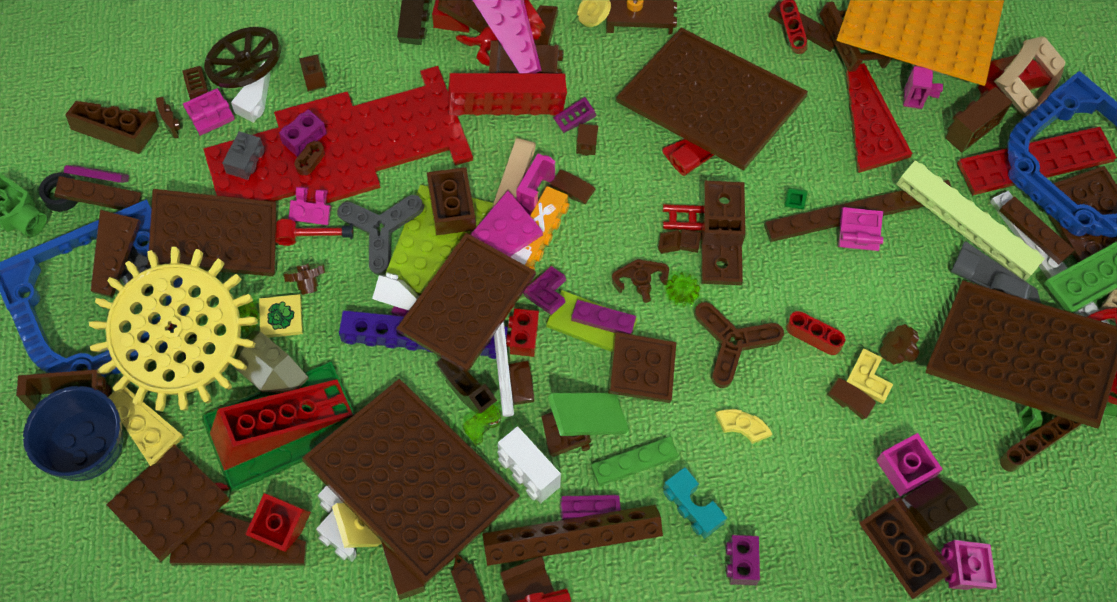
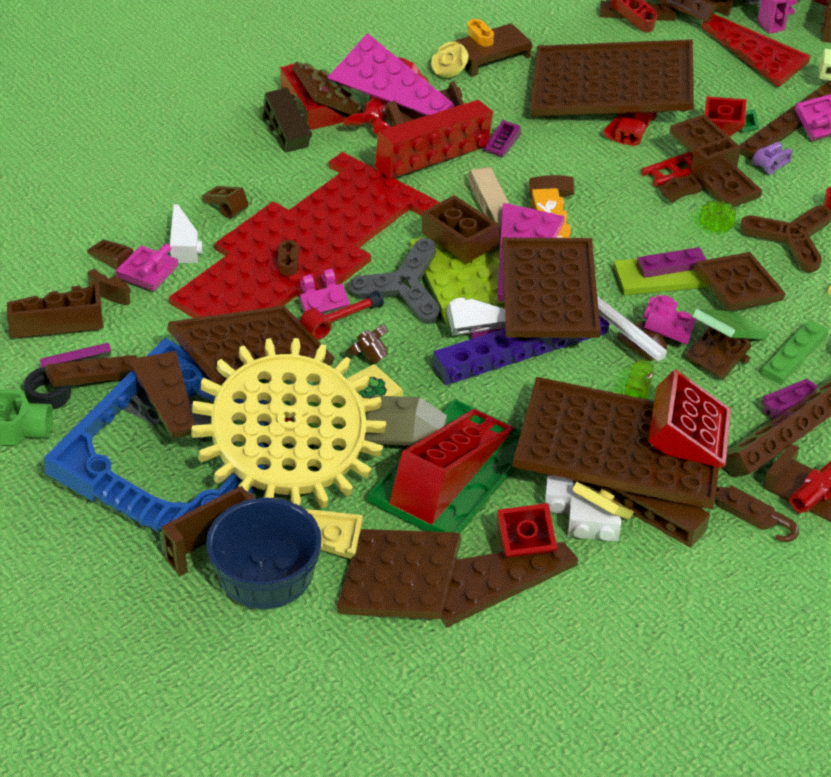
camera: 30 degrees left, 20 degrees down
dark brown wheel [204,27,281,88] -> none
dark grey brick [222,131,264,180] -> none
magenta brick [279,109,327,157] -> none
dark brown arch [435,358,497,414] -> none
white brick [498,426,561,504] -> none
red brick [506,308,539,357] -> none
dark pink panel [516,154,556,215] -> none
magenta plate [523,266,566,315] -> none
reddish brown brick [576,124,598,156] -> none
reddish brown piece [612,259,669,303] -> none
none -> dark pink plate [643,294,696,344]
none -> red slope [648,369,731,468]
none -> red slope [704,96,747,137]
none -> medium lavender piece [752,142,793,174]

